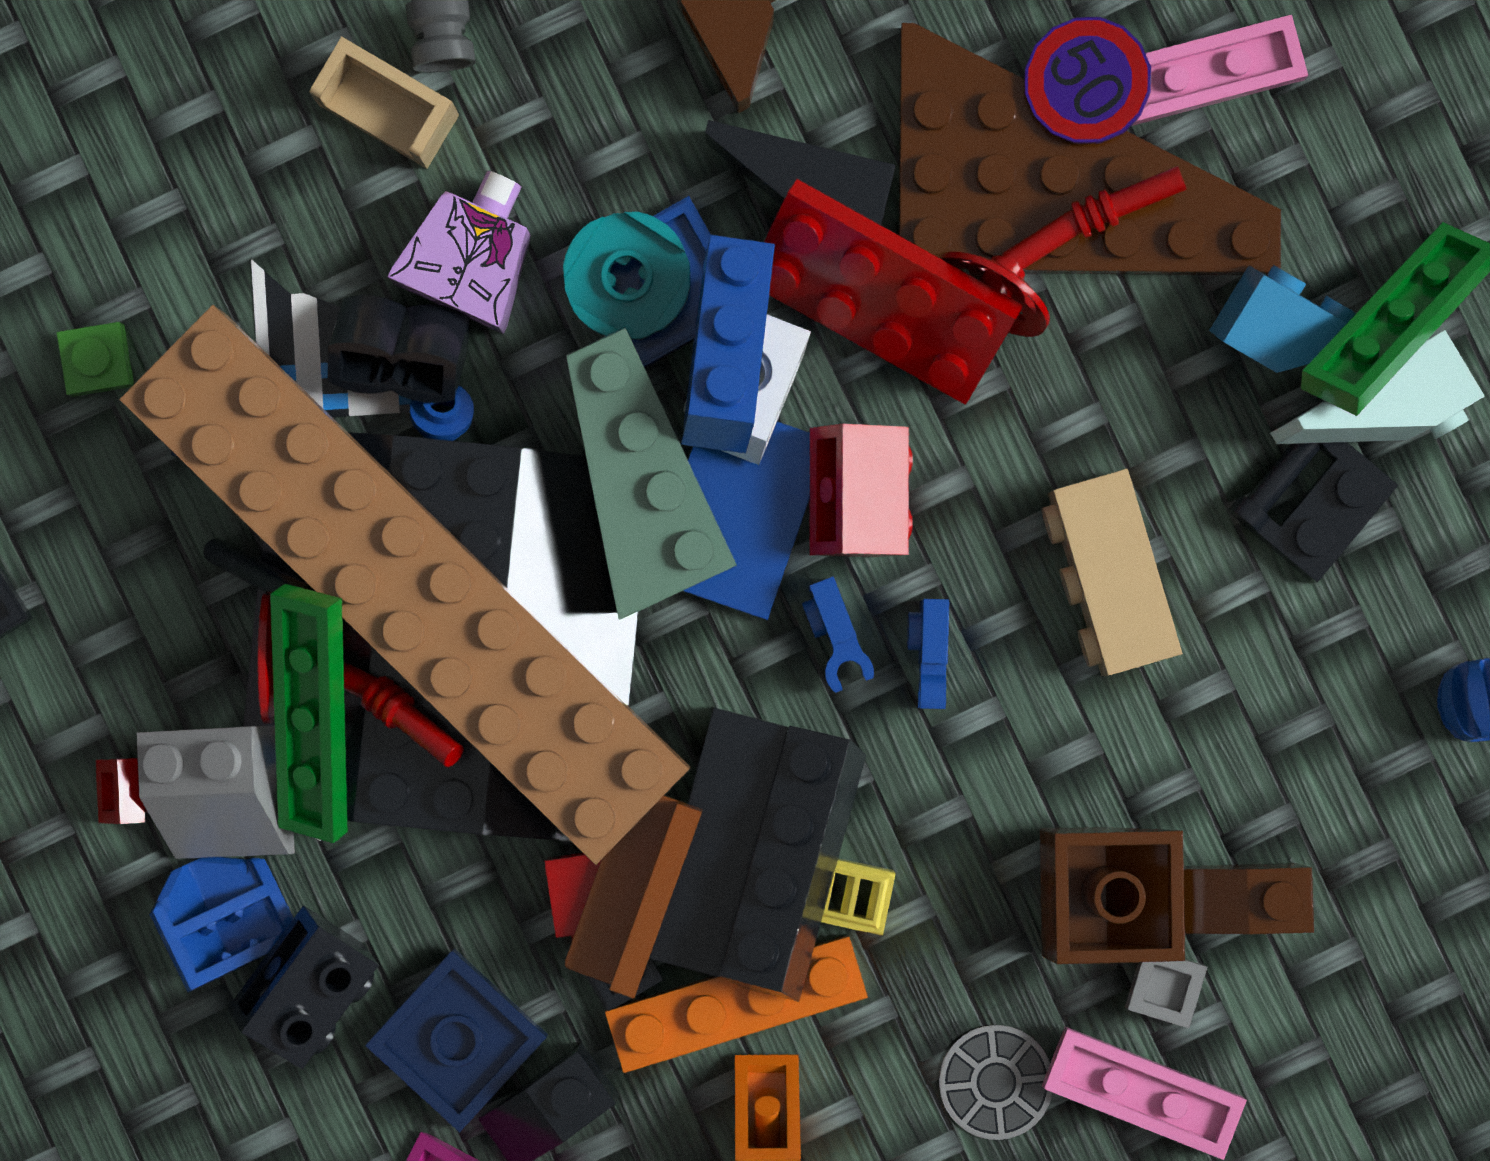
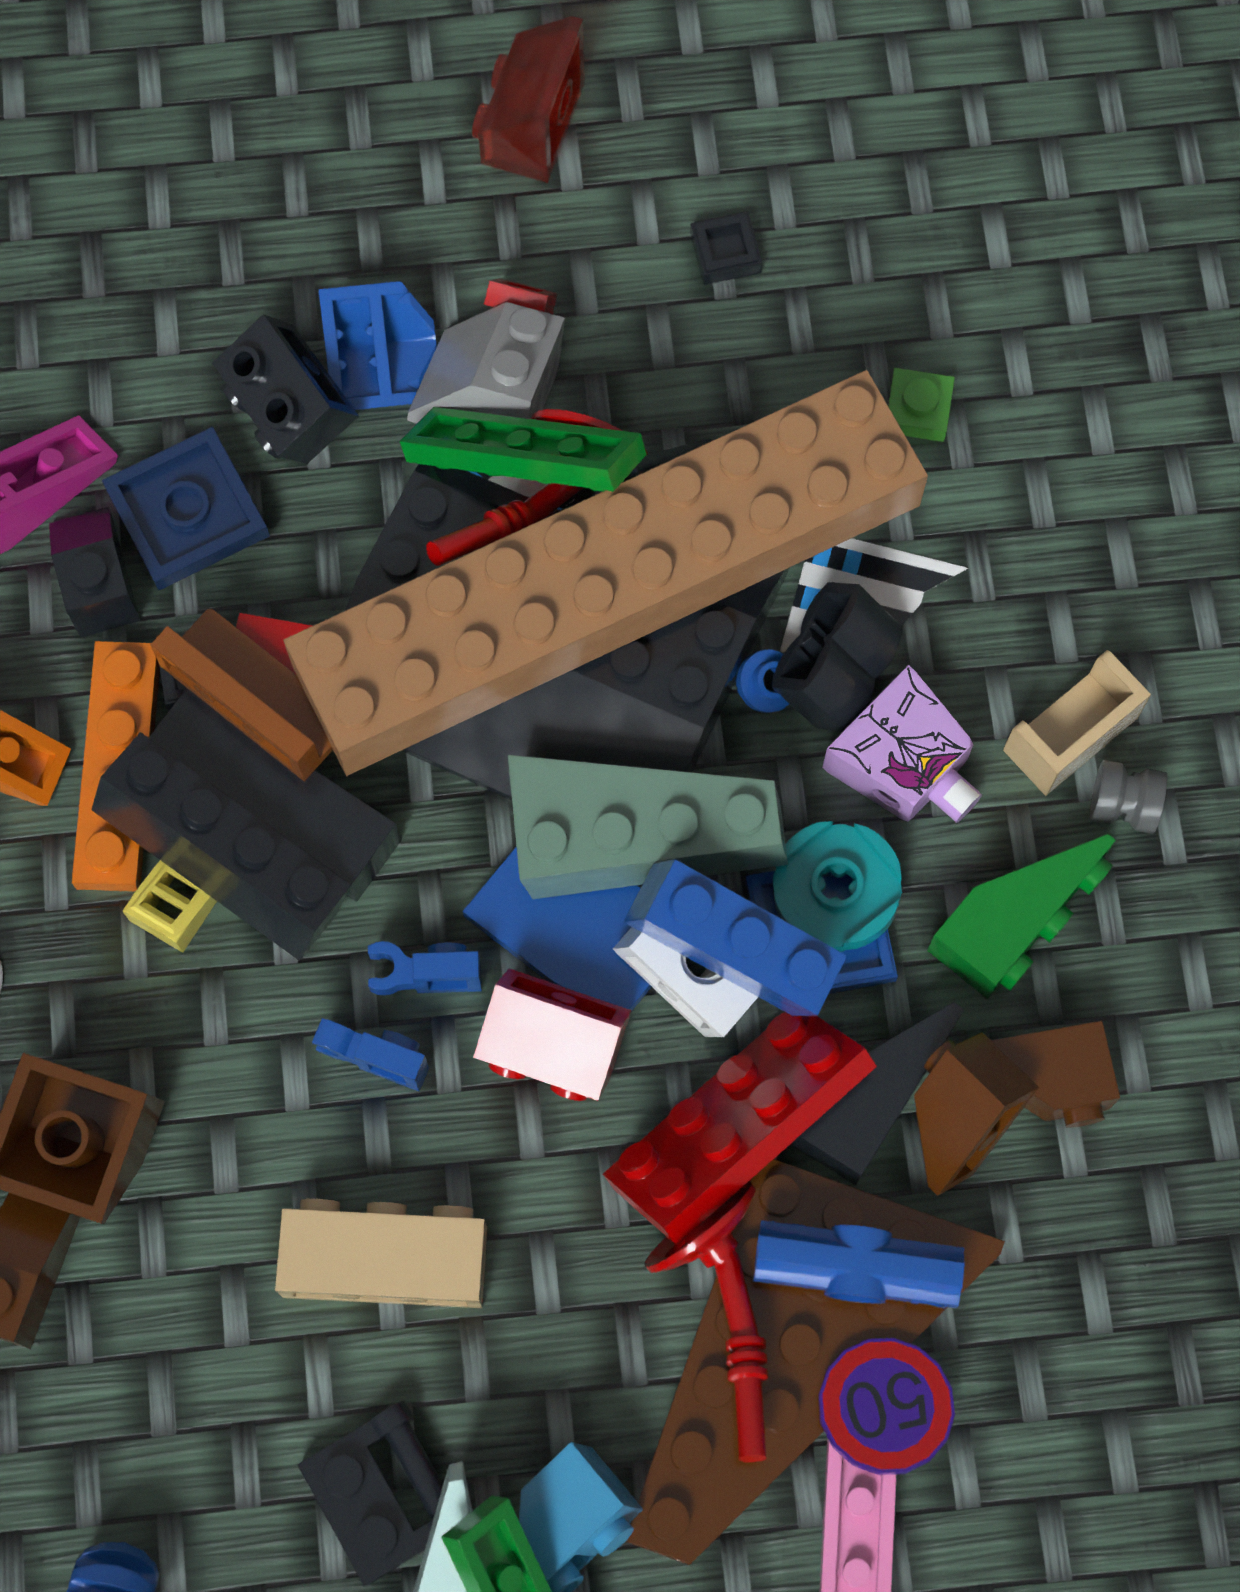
camera: 110 degrees right, 15 degrees down
none -> blue piece [753,1221,965,1308]
none -> reddish brown slope [914,1032,1039,1196]
none -> green slope [927,834,1116,999]

